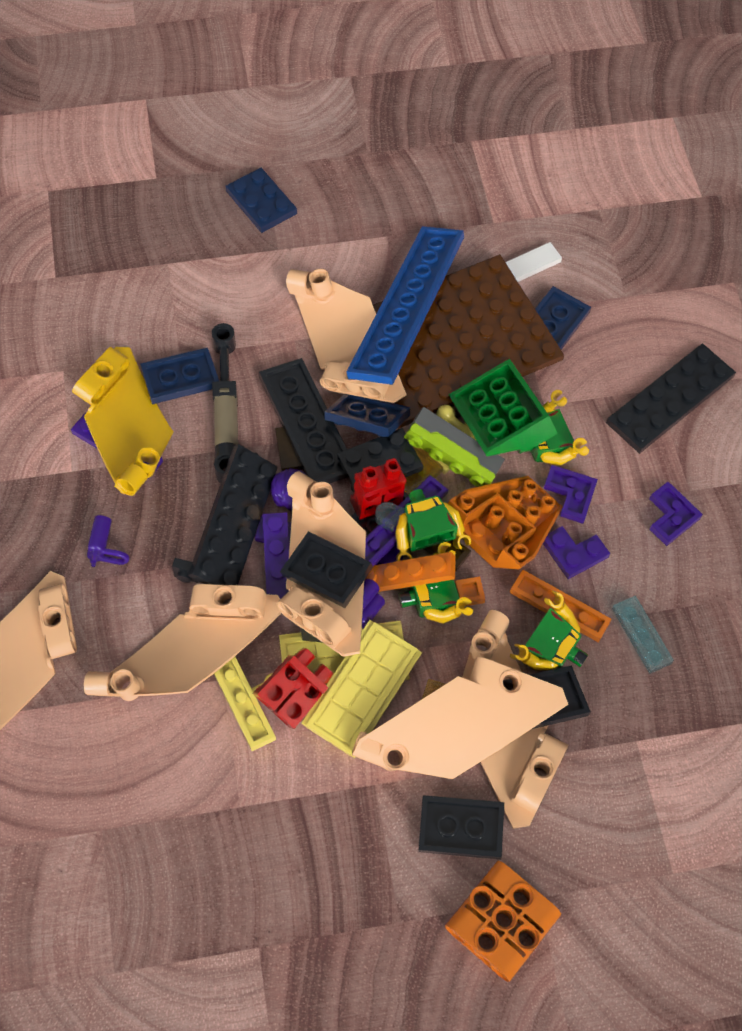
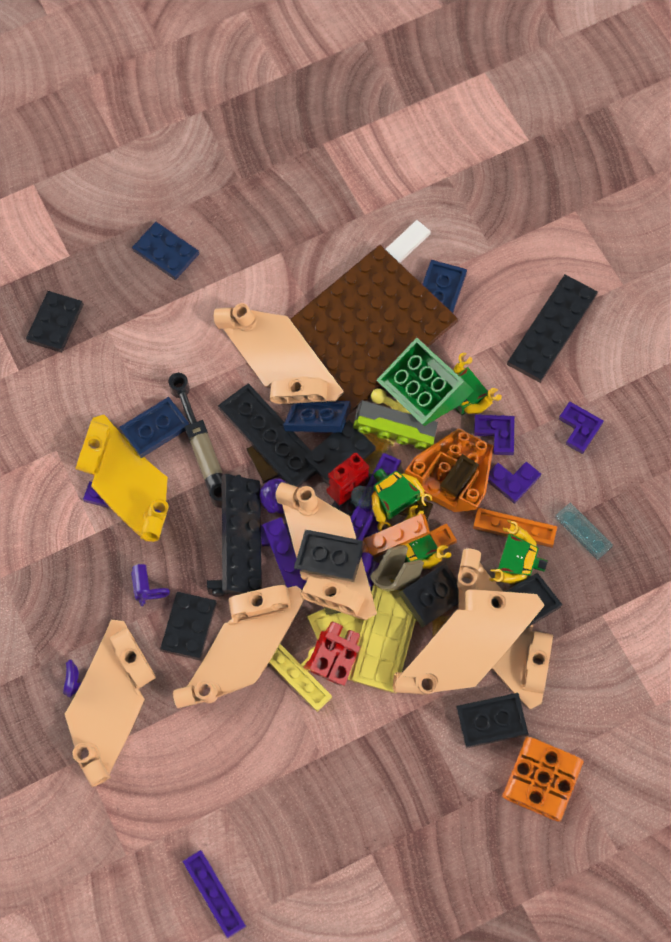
camera: 10 degrees left, 5 degrees up
blue plate [346,226,464,385] -> none
none -> black plate [26,291,84,353]
none -> black plate [160,592,217,661]
none -> dark purple plate [182,850,246,939]
none -> dark tan piece [371,545,424,592]
none -> black plate [399,563,458,628]
none -> dark brown tile [440,454,479,498]

